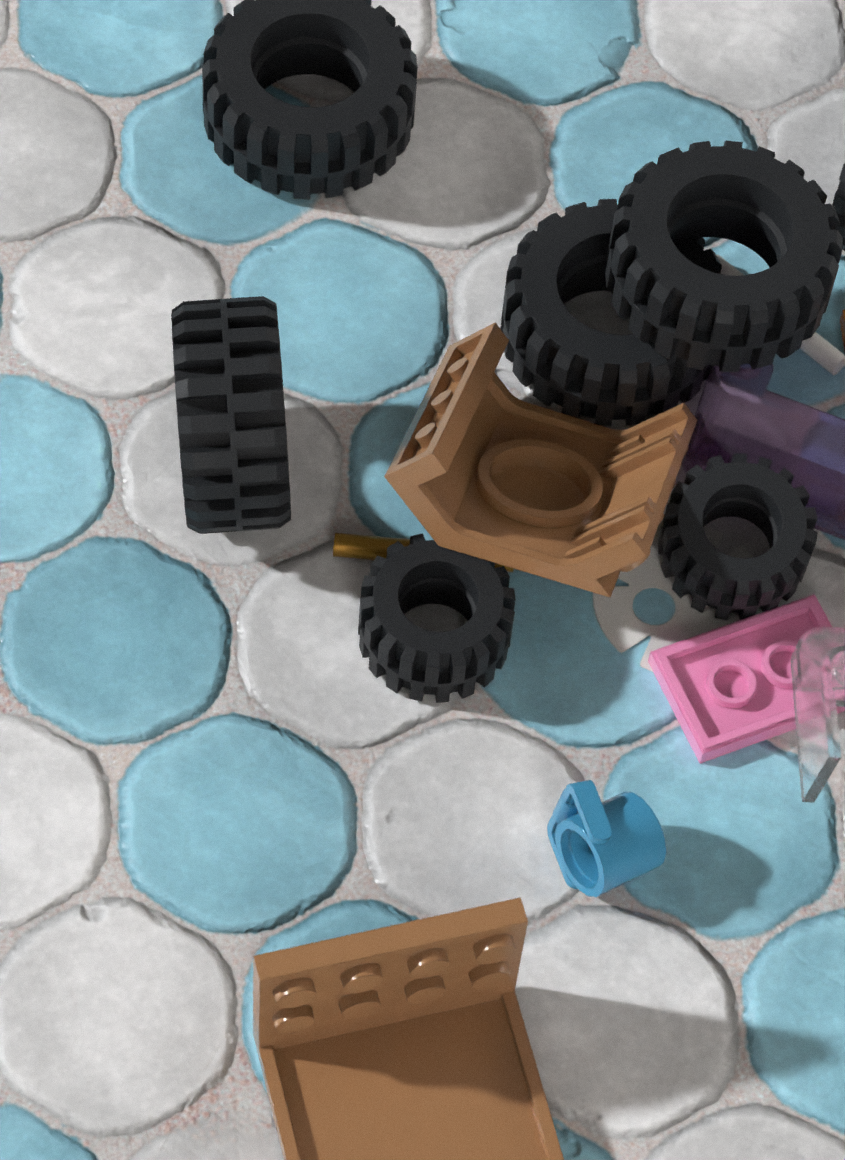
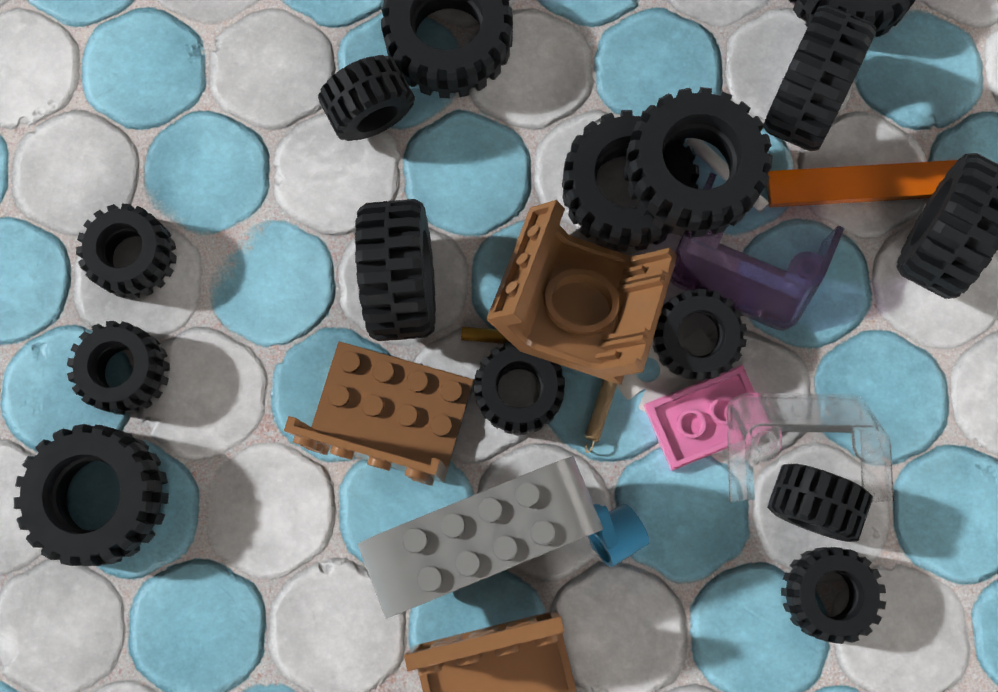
camera: 10 degrees right, 20 degrees up
none -> medium nougat bracket [284,341,474,486]
none -> black tyre [318,55,415,141]
none -> light grey brick [358,456,604,619]
none -> tan piece [585,379,617,453]

